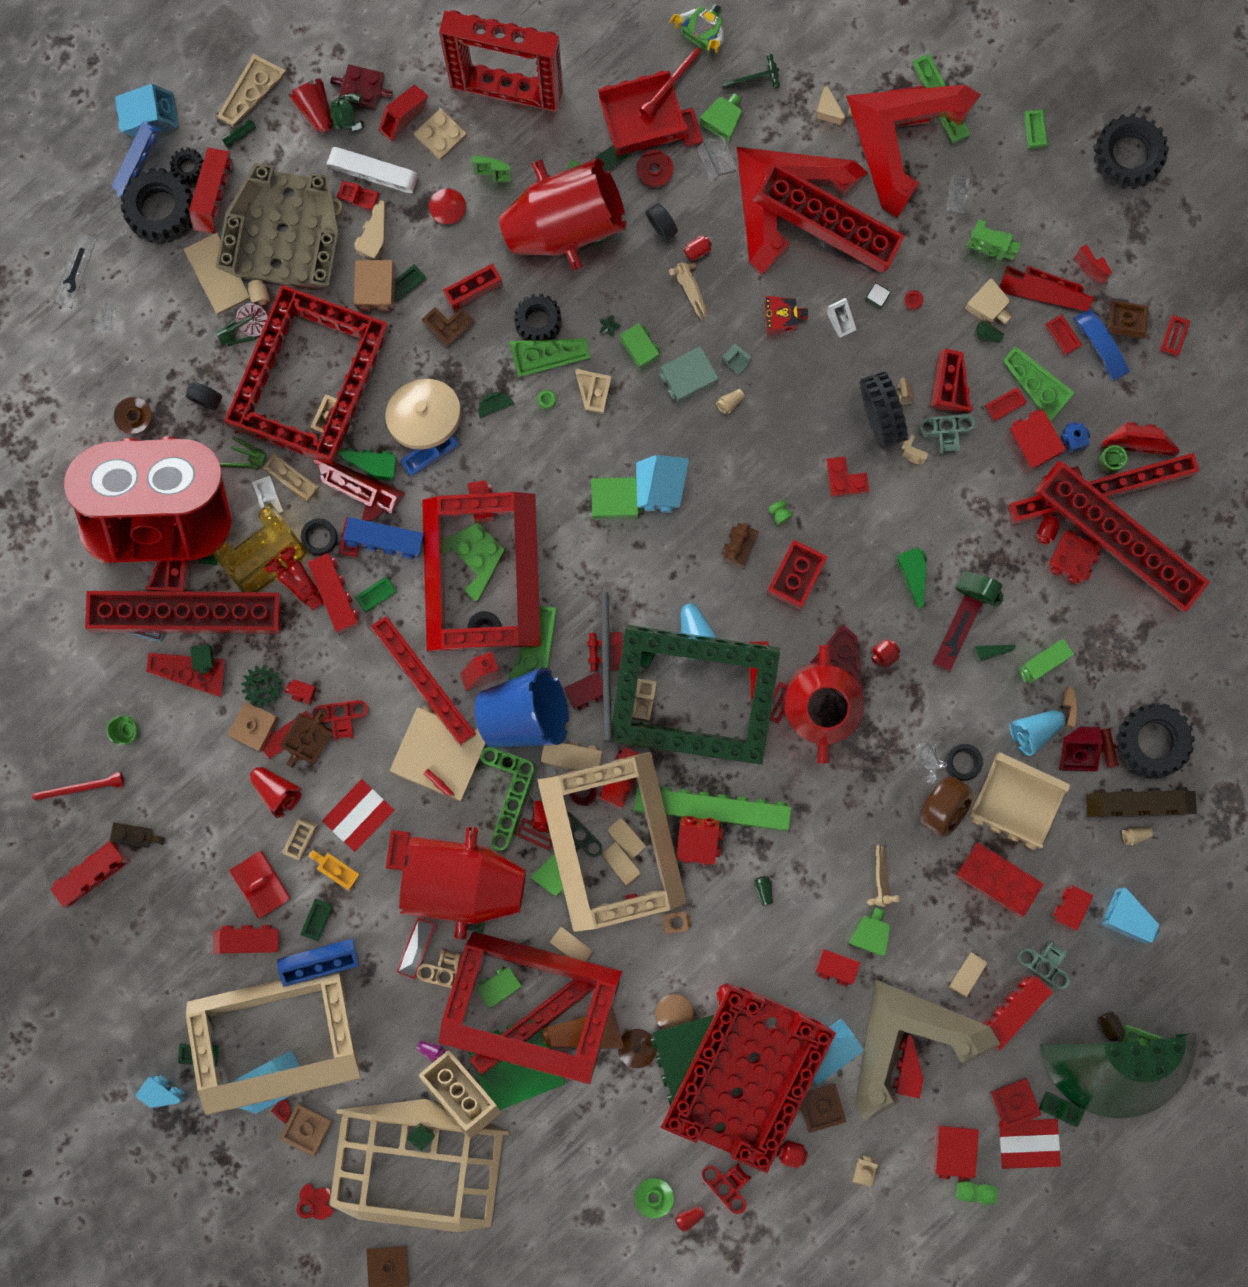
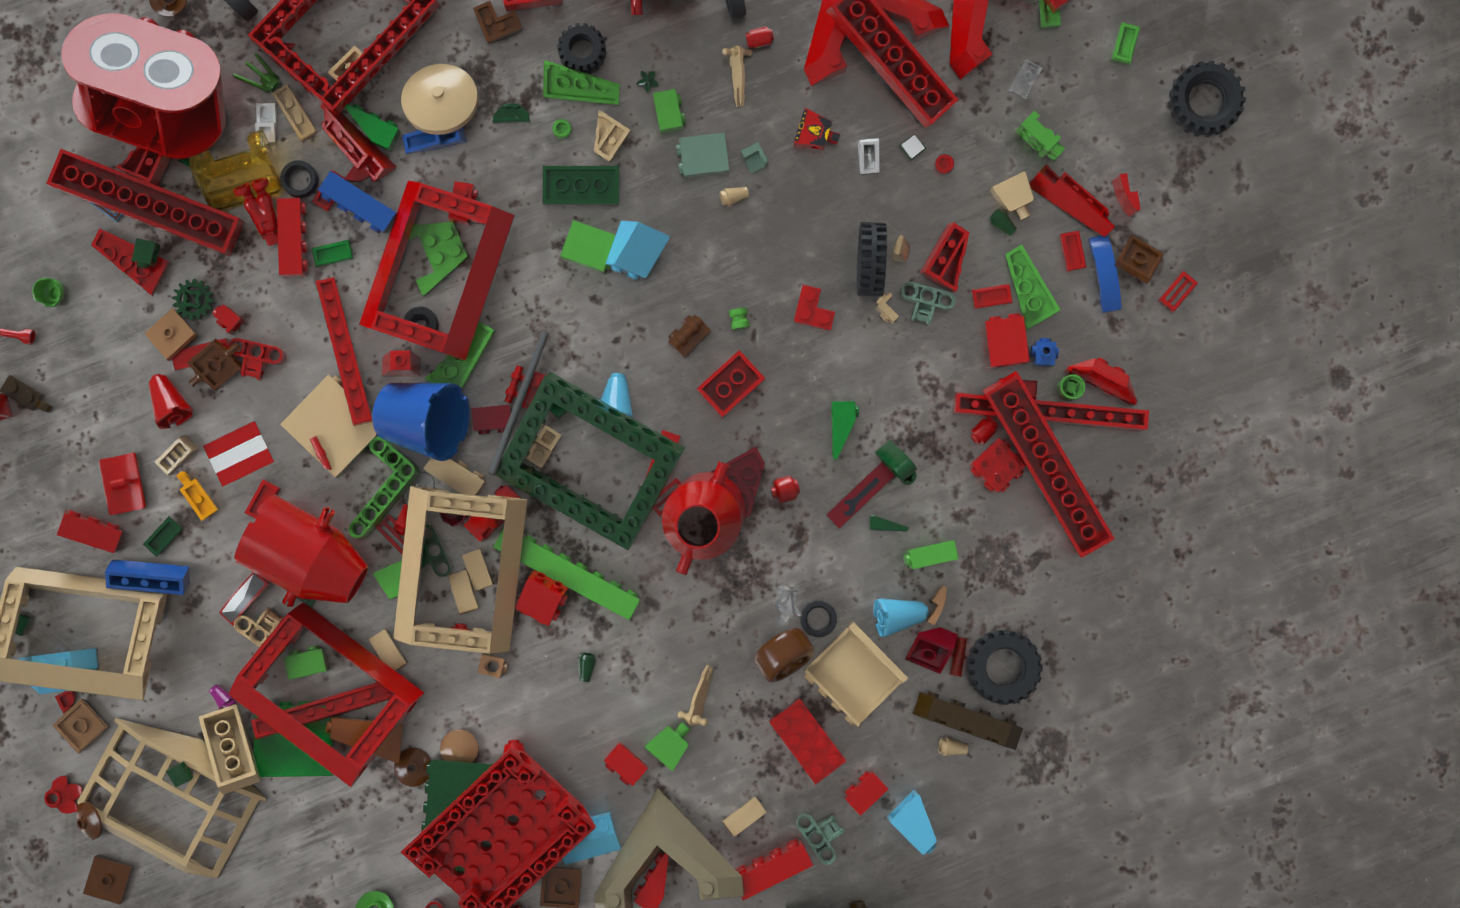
camera: 15 degrees right, 5 degrees up
none -> reddish brown dish [76,802,102,840]
none -> dark green plate [542,166,619,205]

